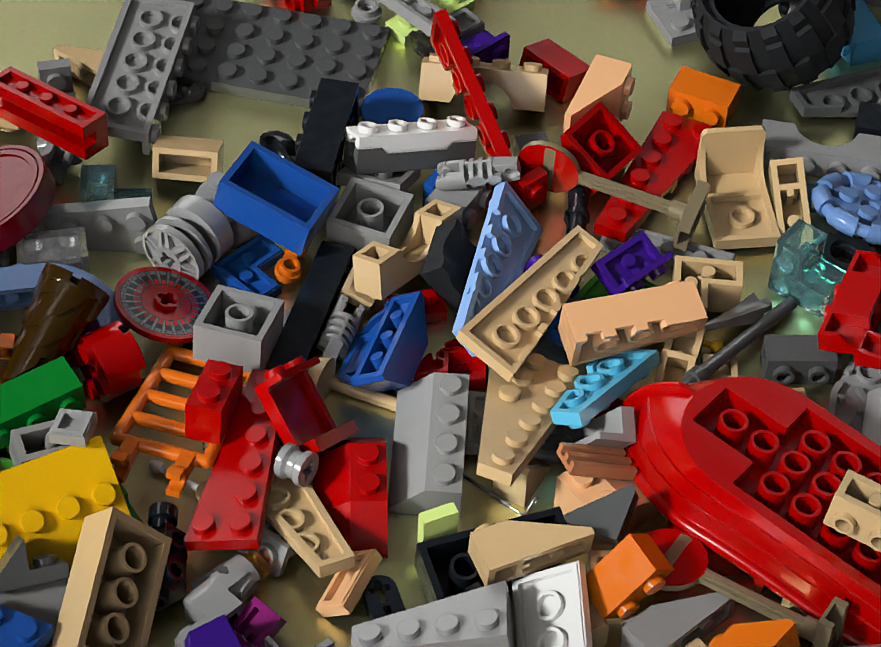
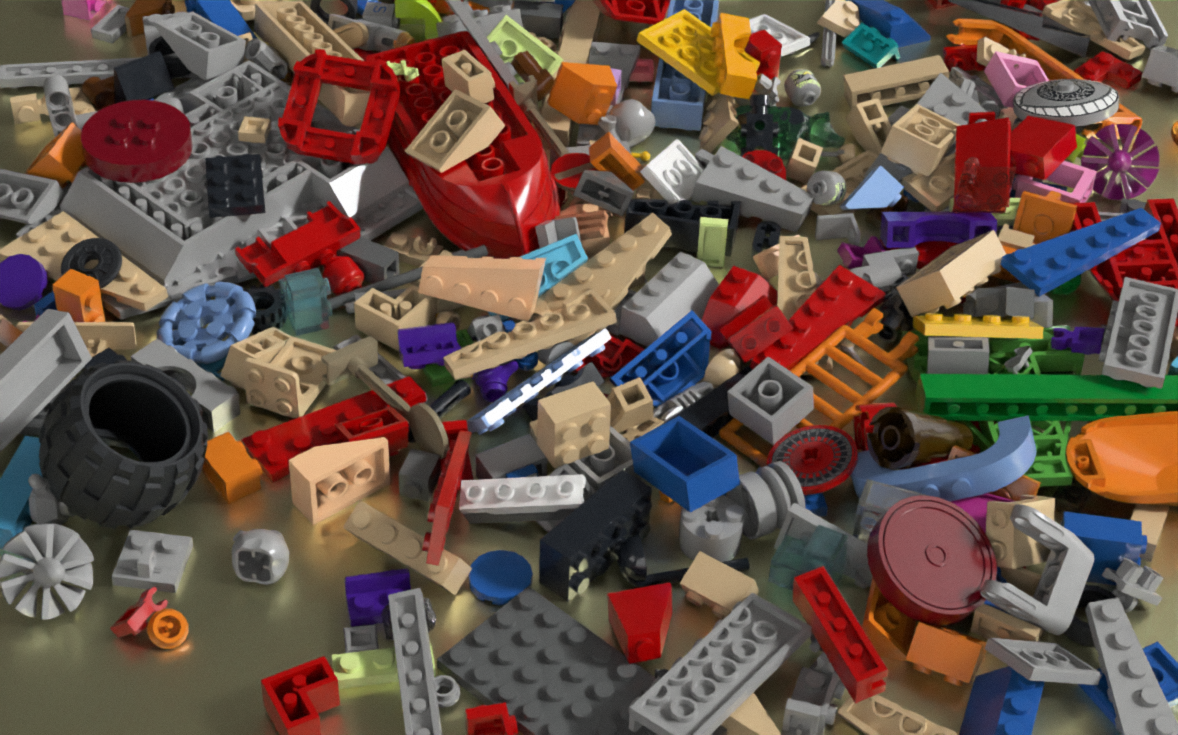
camera: 150 degrees left, 5 degrees down
light grey tile [48,408,98,447] -> none
red brick [185,359,243,445] -> none
light grey wheel [274,442,319,488] -> none
light grey hinge [435,156,521,191] -> none
tan slope [468,520,595,586] -> none
red brick [519,38,590,104] -> none
none -> light grey piece [232,529,290,585]
none -> red head [322,256,364,296]
none -> tan slope [405,89,505,173]
none -> tan brick [537,381,611,468]
none -> red slope [607,582,673,664]

